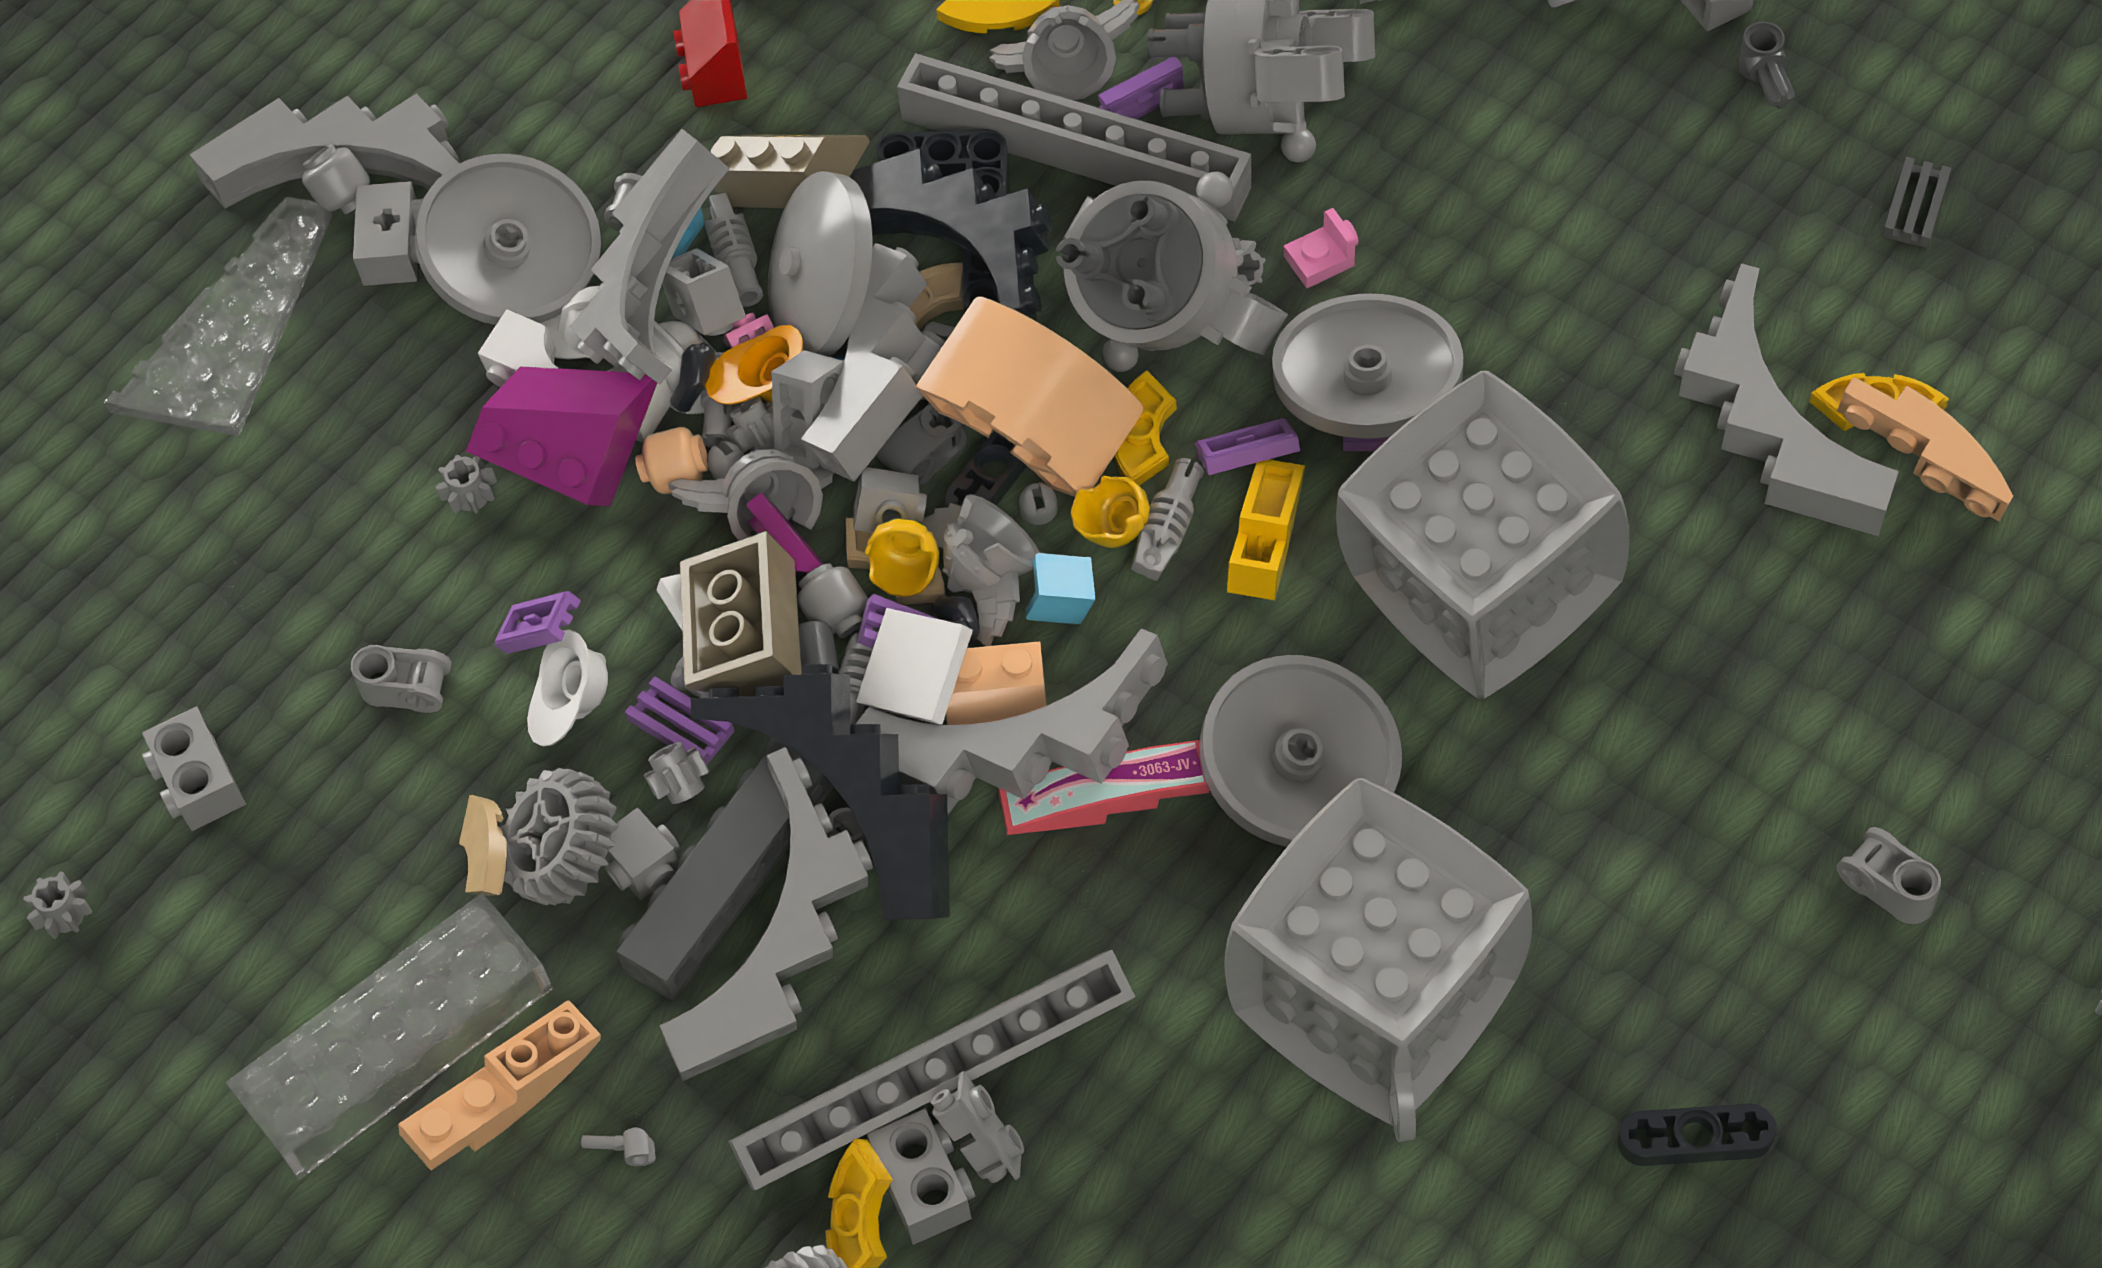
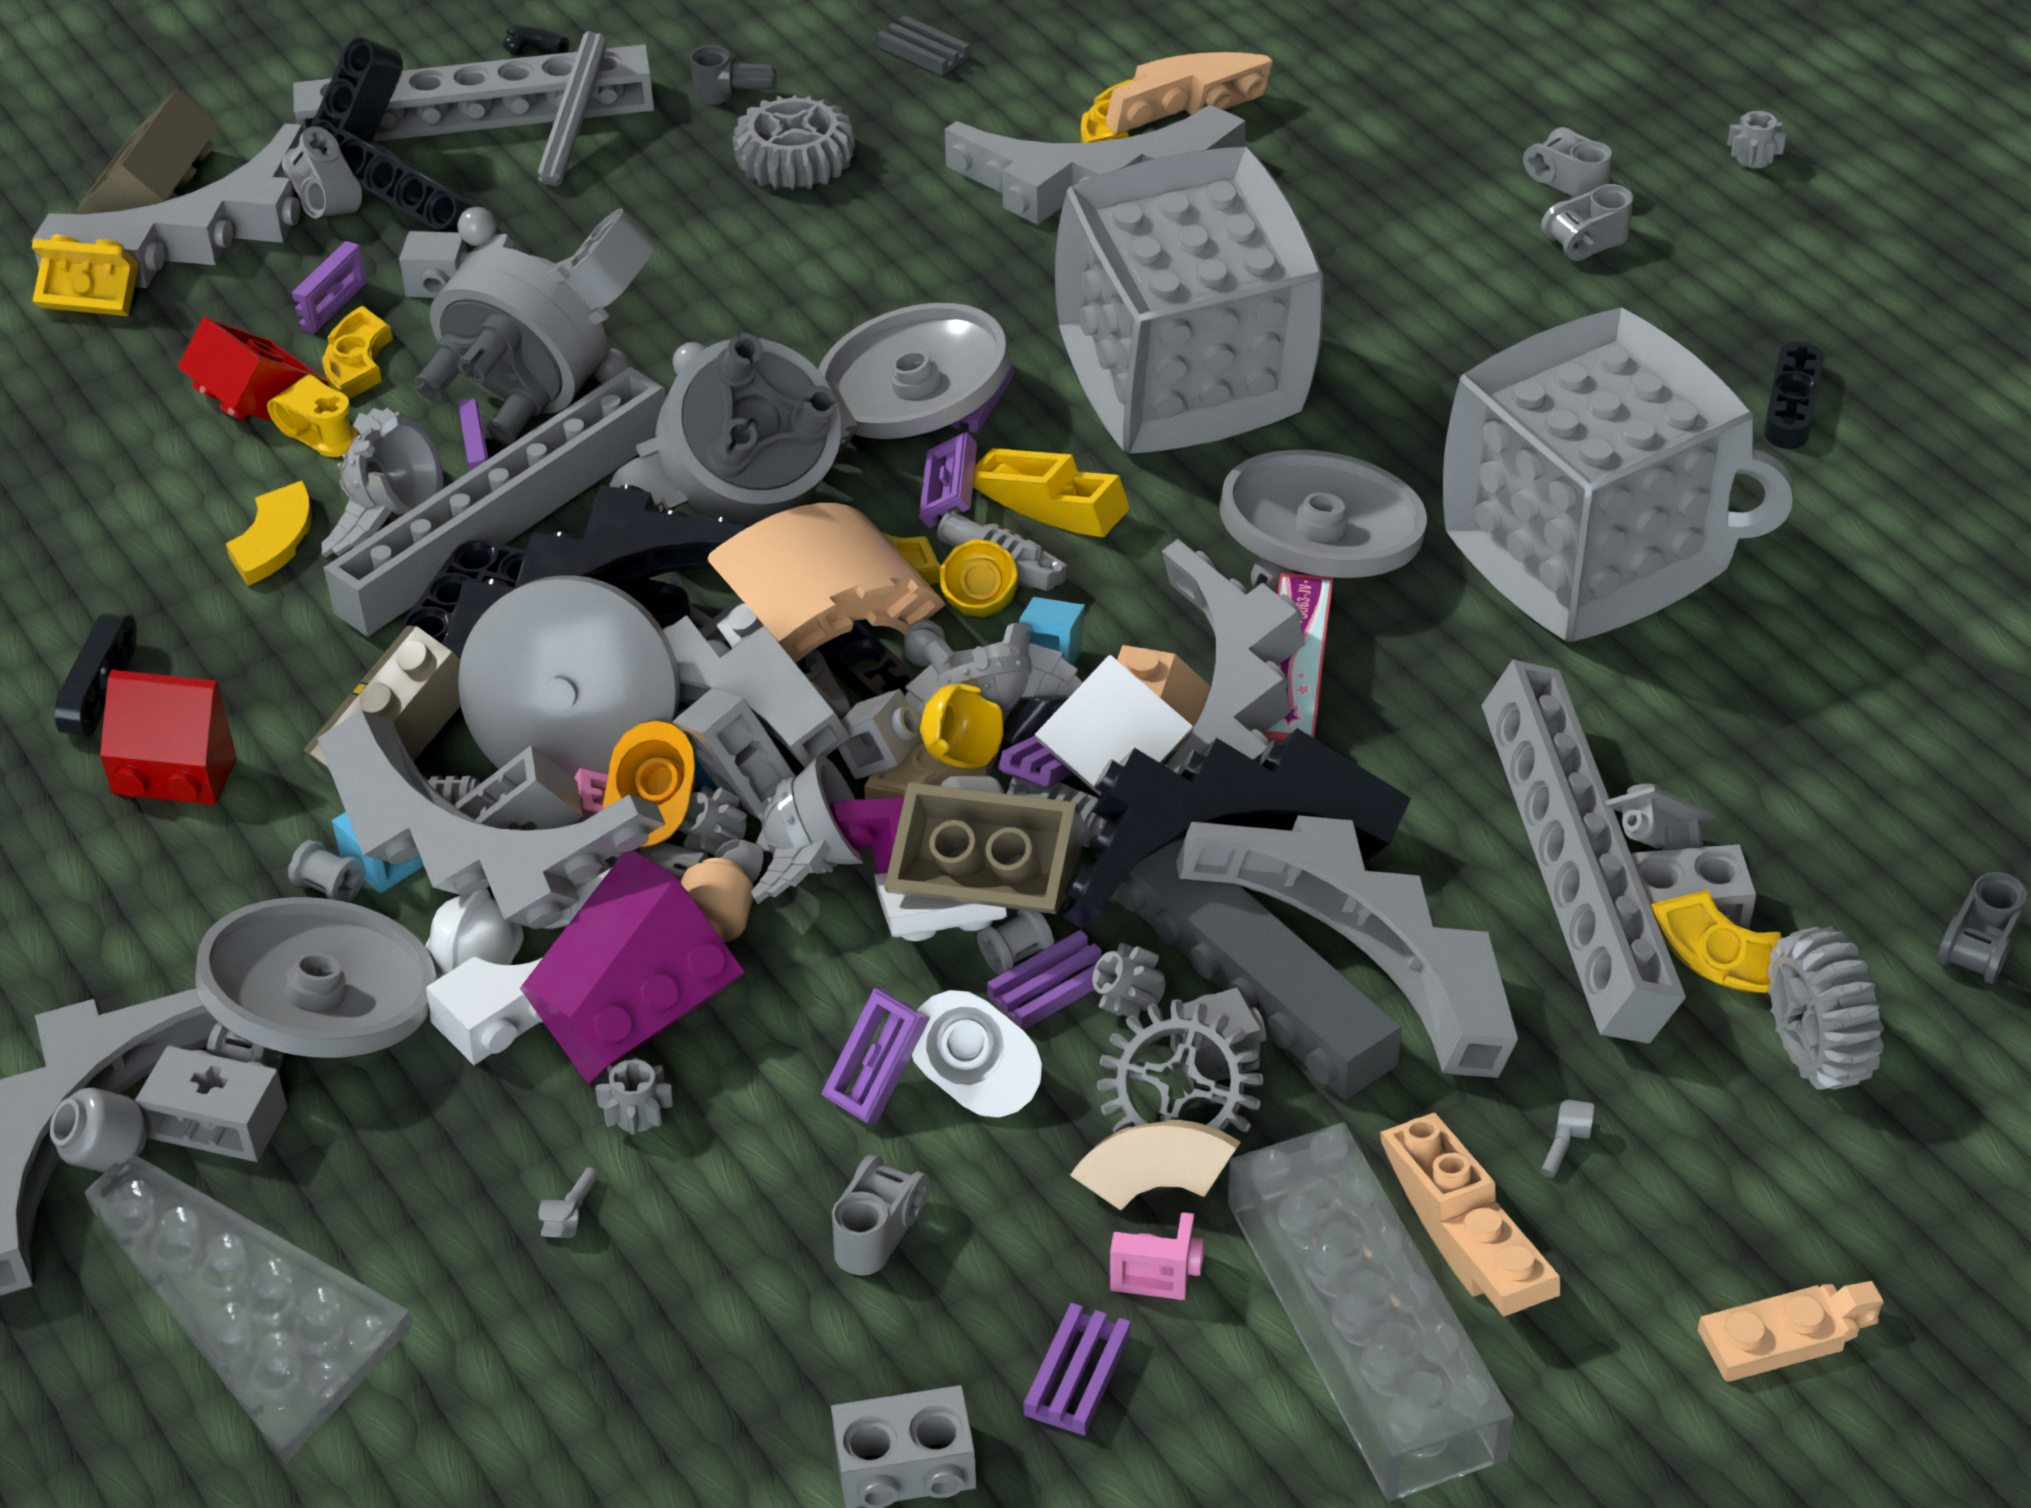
camera: 75 degrees left, 15 degrees down
none -> light grey hand [538,1168,599,1238]
none -> light grey gear [733,94,855,191]
none -> medium lavender tile [1024,1303,1131,1436]
none -> bright pink bracket [1110,1212,1205,1300]
none -> light grey piece [1523,127,1612,198]

